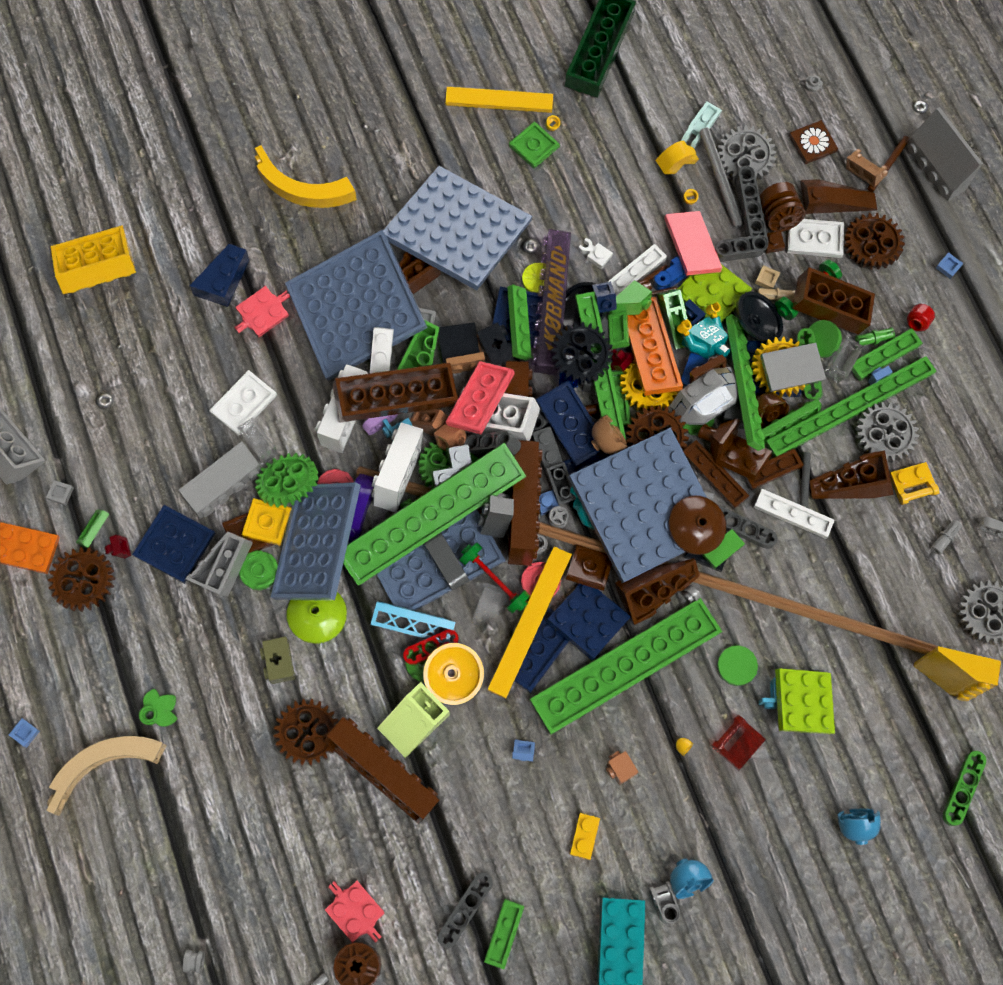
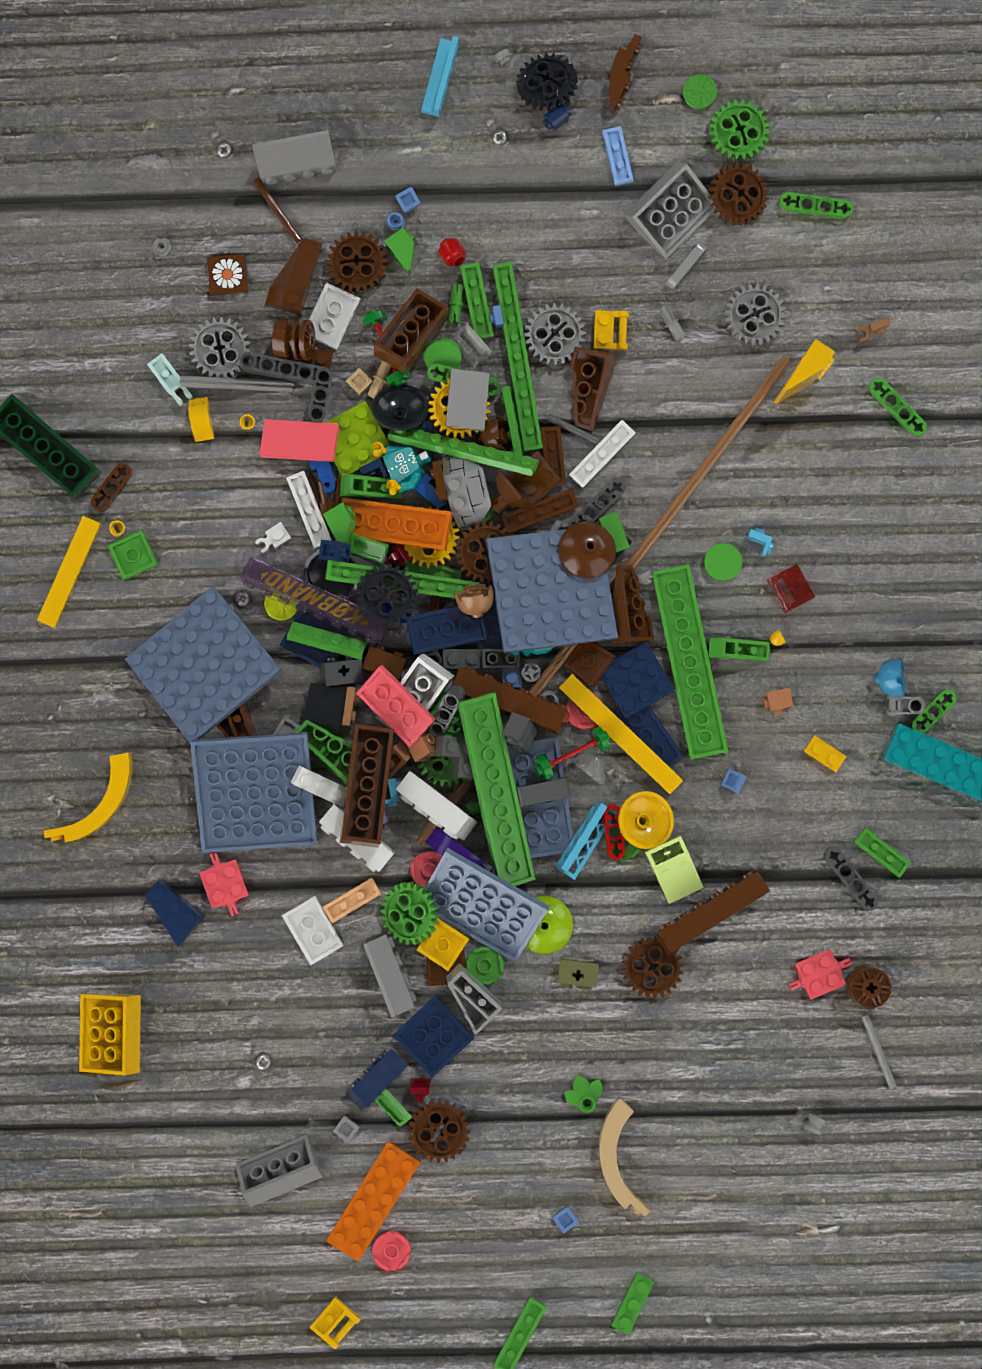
camera: 65 degrees left, 15 degrees up
lime plate [775,668,835,735] -> none
dark azure cylinder [838,808,881,845] -> none
medium nougat hinge [846,149,888,187] -> none
none -> reddish brown beam [91,463,133,512]
none -> light nougat tile [322,878,382,923]
none -> dark blue wedge [345,1049,408,1110]
none -> bright green slope [384,228,415,275]
none -> medium blue plate [386,212,405,231]
none -> bright green slope [709,638,770,661]
none -> bright green beam [910,690,957,733]

